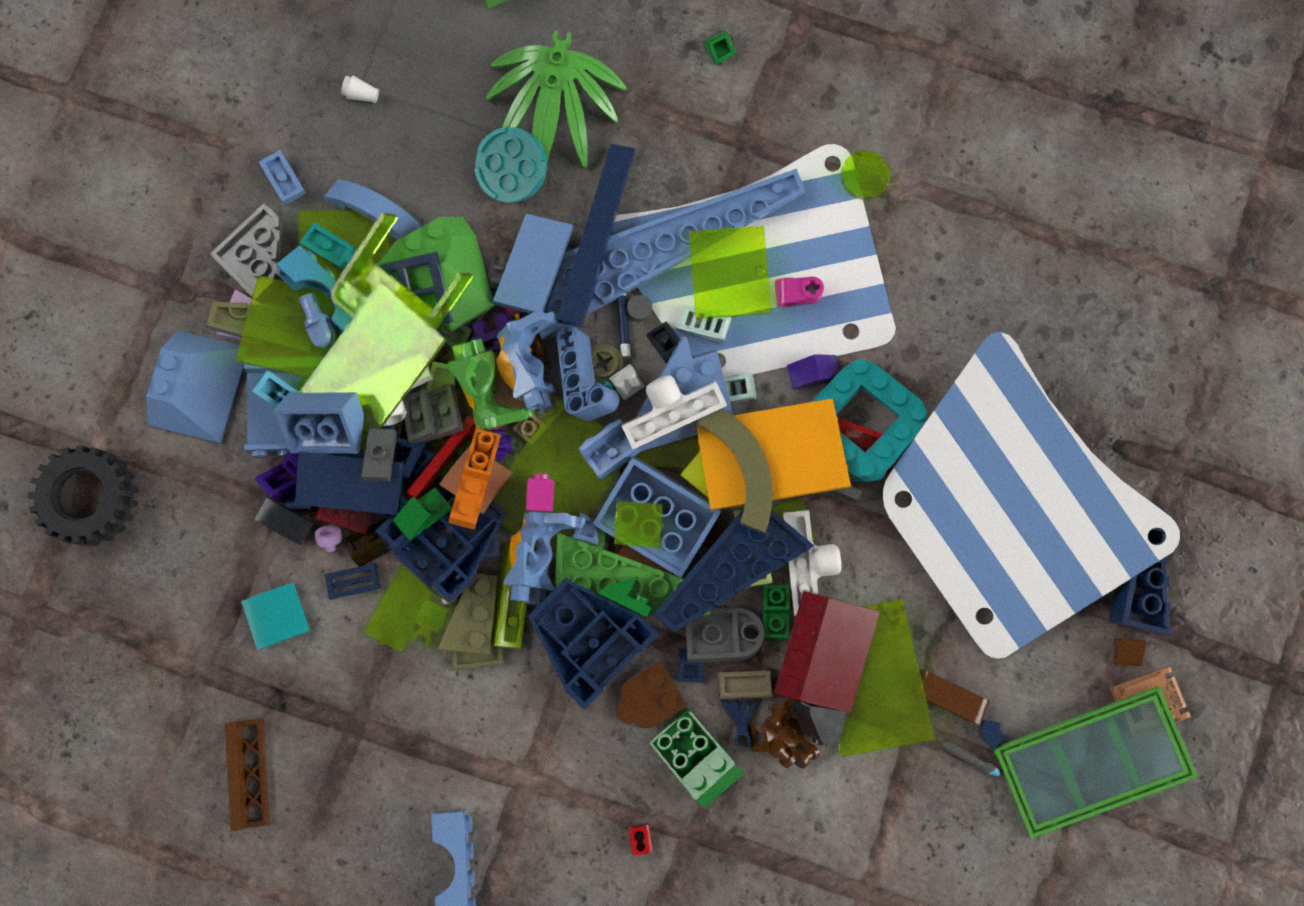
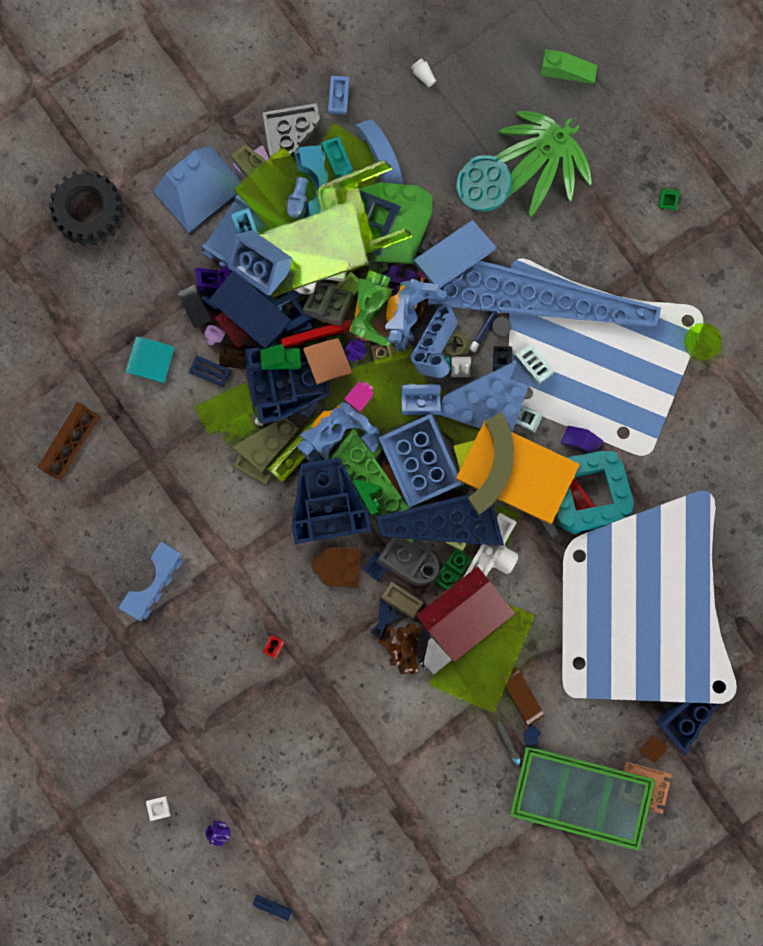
camera: 30 degrees right, 0 degrees up
dark grey plate [362,429,397,482] -> none
orange slope [449,428,501,530] -> none
dark blue tile [557,144,635,328] -> none
clear neon green piece [613,501,664,547] -> none
white plate [622,375,727,449] -> none
green slope [649,709,744,809] -> none
clear neon green piece [689,226,771,319] -> none
dark pink piece [775,276,824,307] -> none

